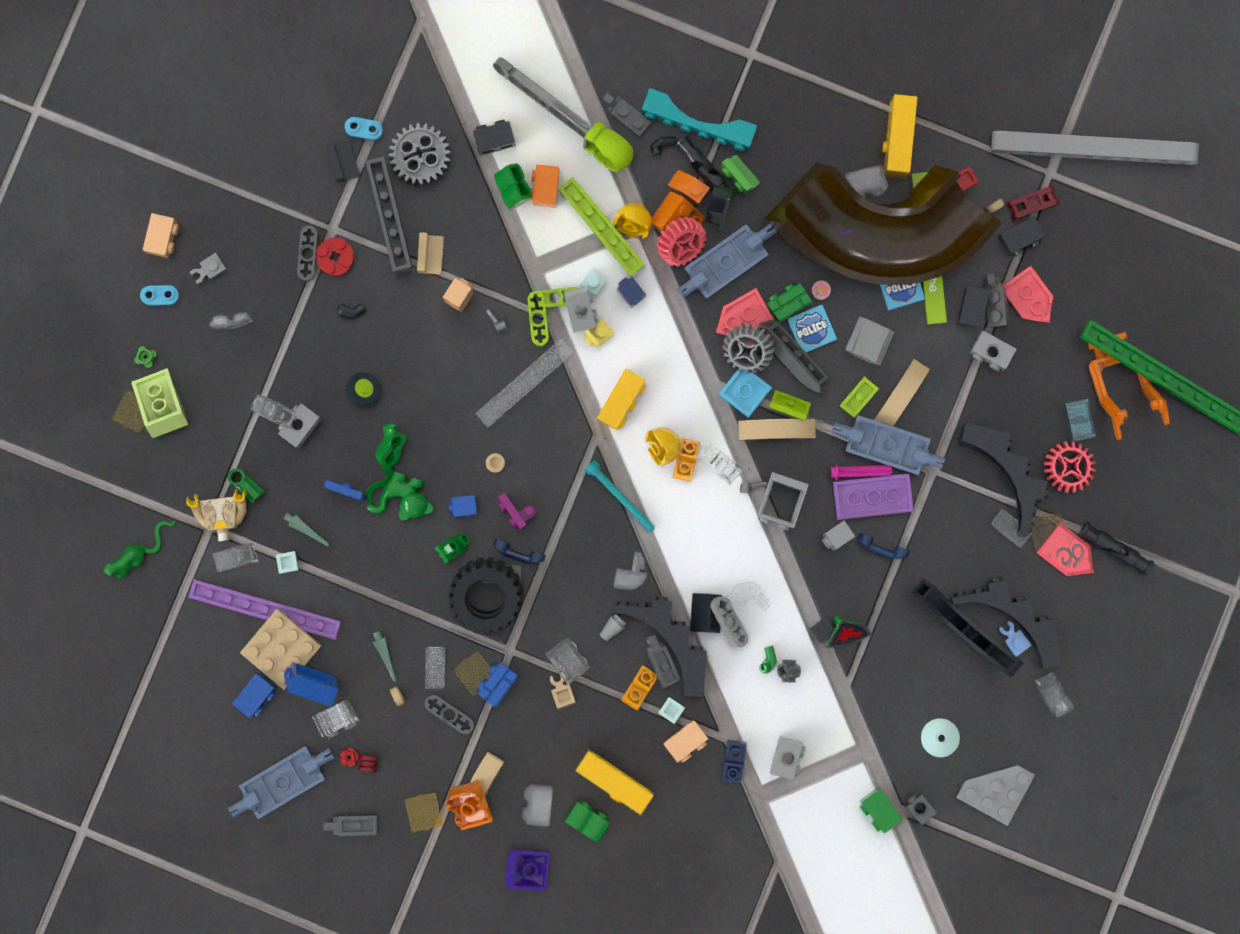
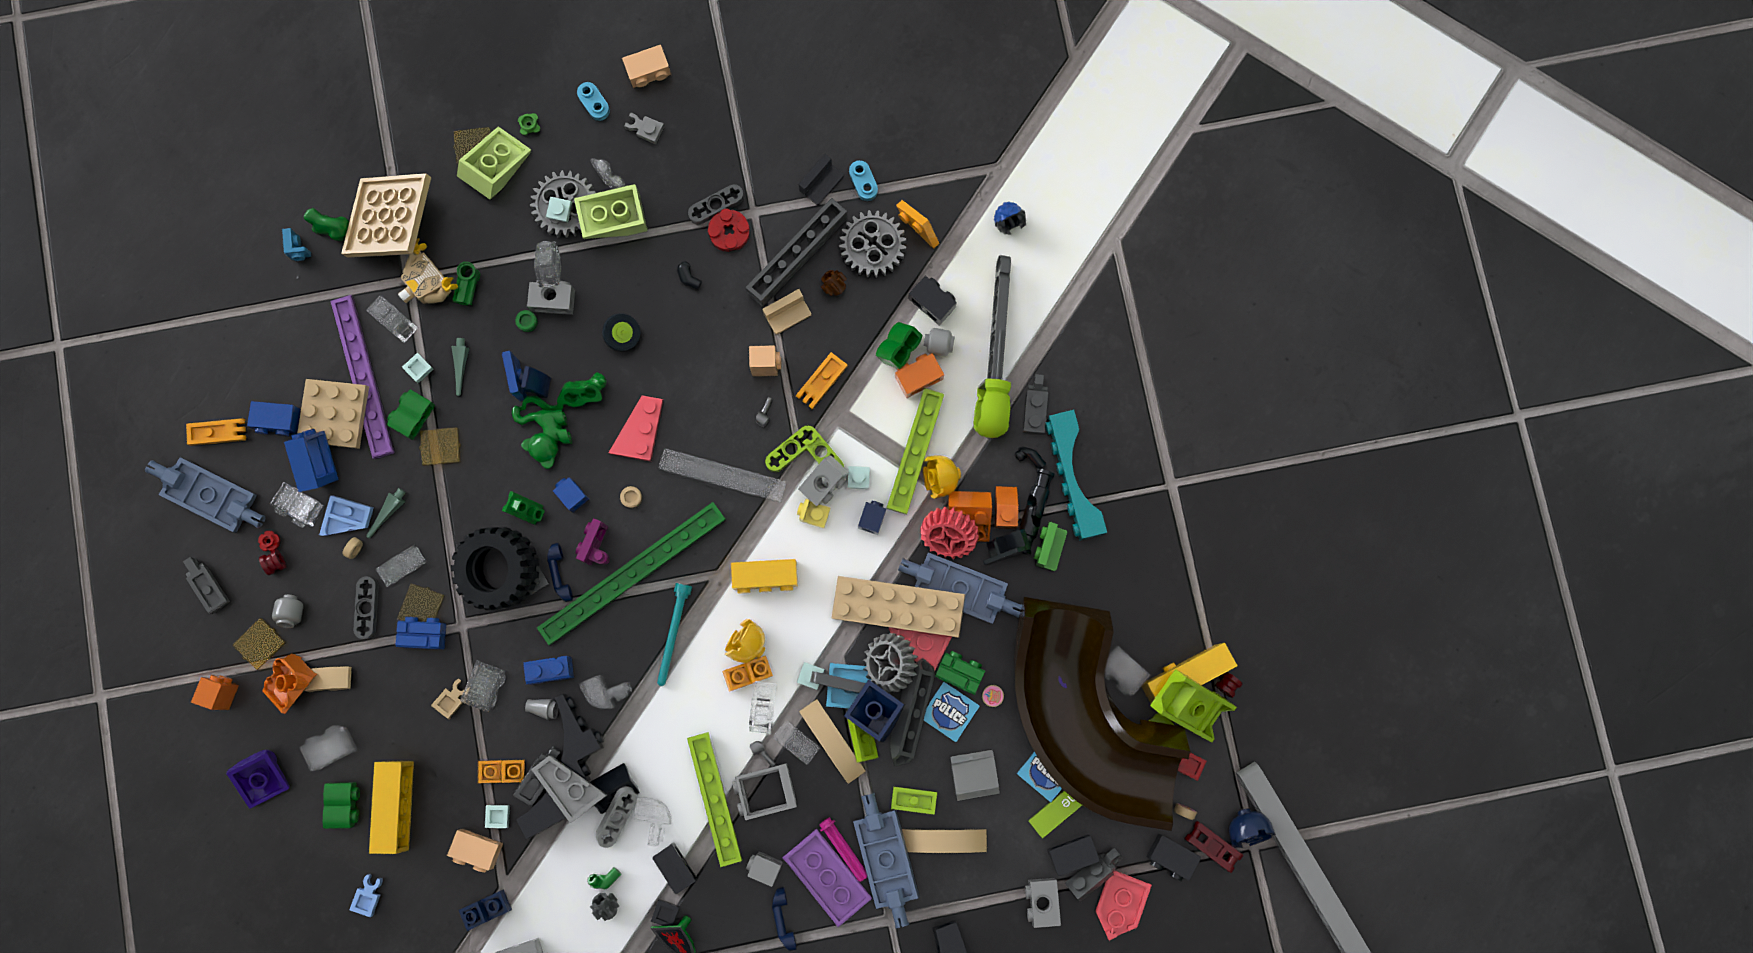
camera: 55 degrees right, 5 degrees down
none -> light orange hinge [186,418,246,446]
none -> orange brick [191,675,239,710]
none -> light grey head [272,595,304,628]
none -> dark azure bracket [282,228,311,261]
none -> light blue wing [319,495,374,536]
none -> tan plate [341,173,431,257]
none -> light blue plate [349,874,383,917]
none -> green brick [387,389,435,440]
none -> clear yellow piece [419,427,461,466]
none -> green tile [515,310,538,332]
none -> dark blue slope [519,366,551,398]
none -> blue brick [524,656,574,685]
none -> light grey gear [530,170,596,238]
none -> light grey wing [531,755,607,823]
none -> green plate [537,502,726,646]
none -> light aqua plate [546,197,573,223]
none -> yellowish green slope [574,184,648,239]
none -> coral wing [609,396,663,462]
none -> black panel [652,843,698,894]
none -> lime plate [687,732,742,867]
none -> clear brick [773,720,821,765]
none -> light orange hinge [796,352,848,409]
none -> light aqua plate [797,662,825,690]
none -> dark grey beam [810,671,866,693]
none -> reddish brown gear [821,270,847,296]
none -> tan plate [832,576,966,638]
none -> dark blue slope [844,679,905,742]
none -> light orange wing [896,200,939,249]
none -> light grey head [923,328,955,357]
none -> piece [994,201,1026,235]
none -> lime piece [1150,669,1237,743]
none -> dark red wheel [1215,672,1243,698]
none -> dark blue cylinder [1229,808,1276,848]

